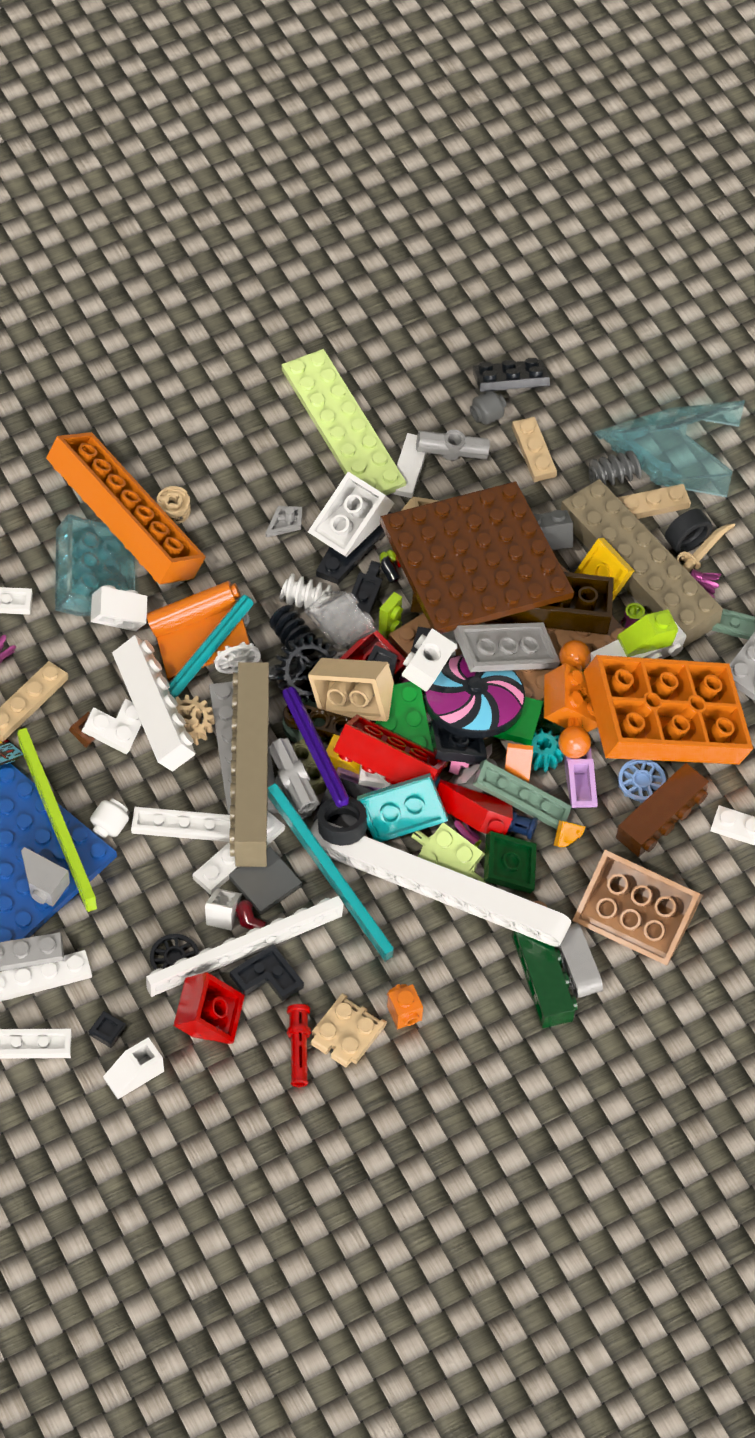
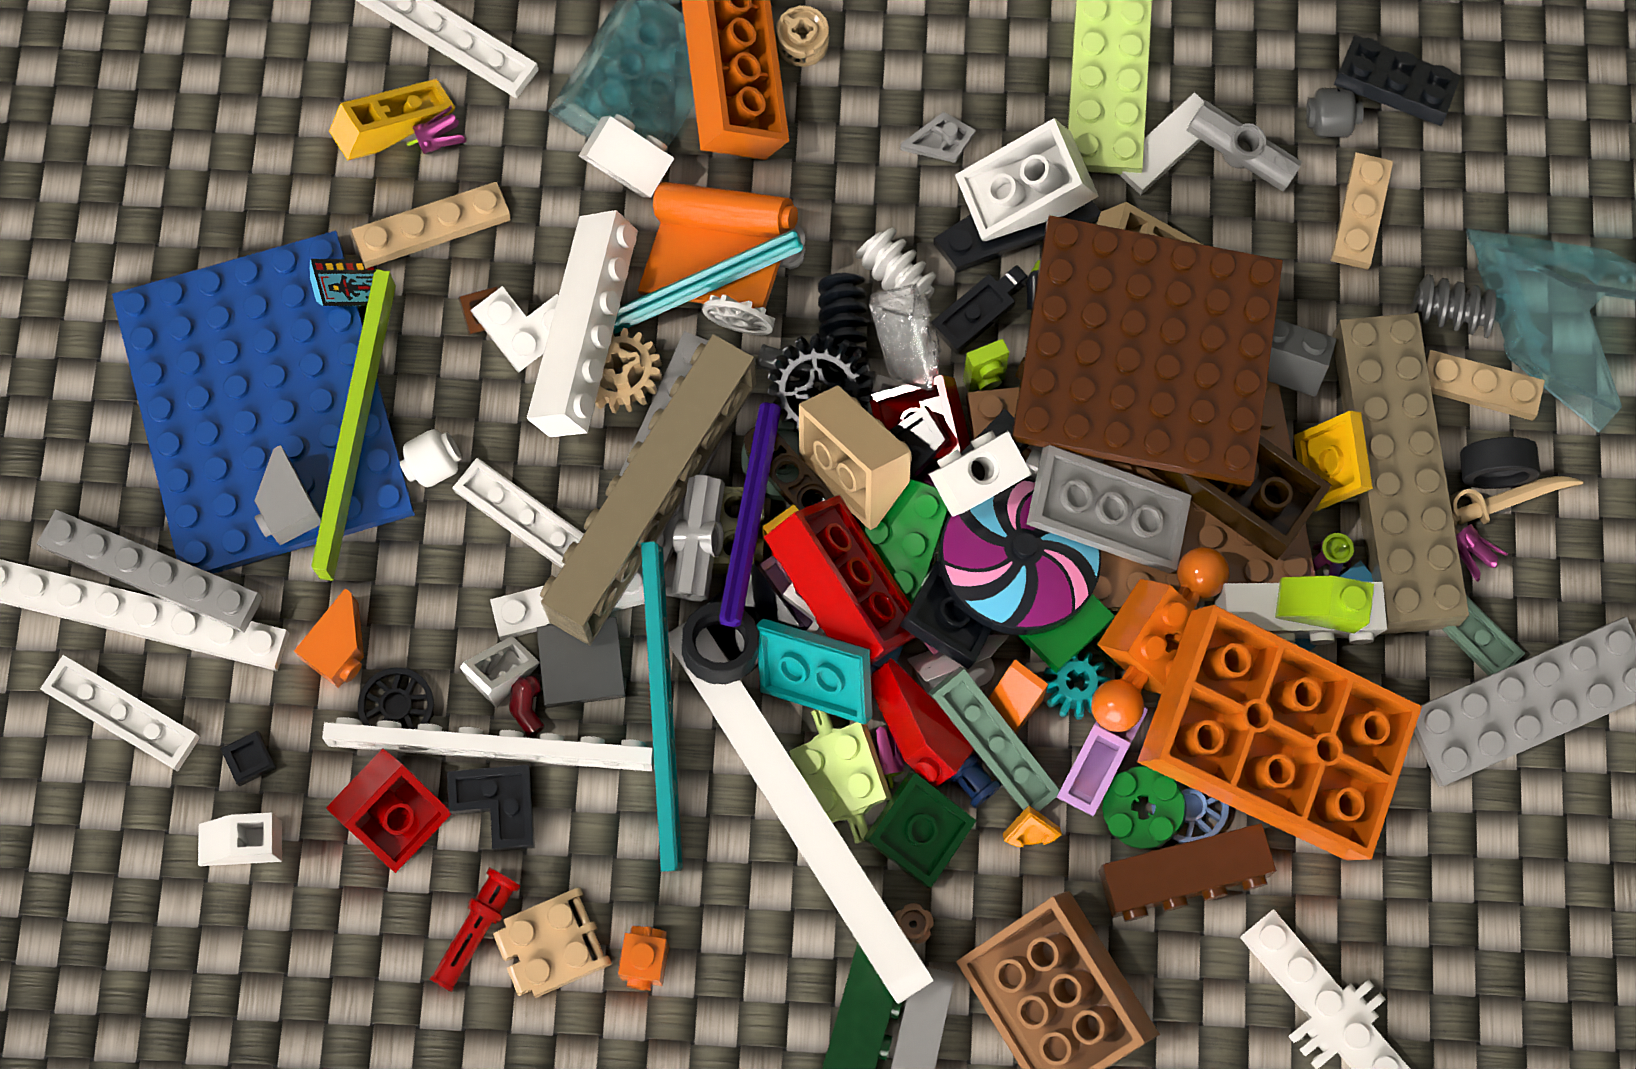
camera: 35 degrees right, 15 degrees up
none -> orange slope [294,588,364,688]
none -> green plate [1102,766,1186,850]

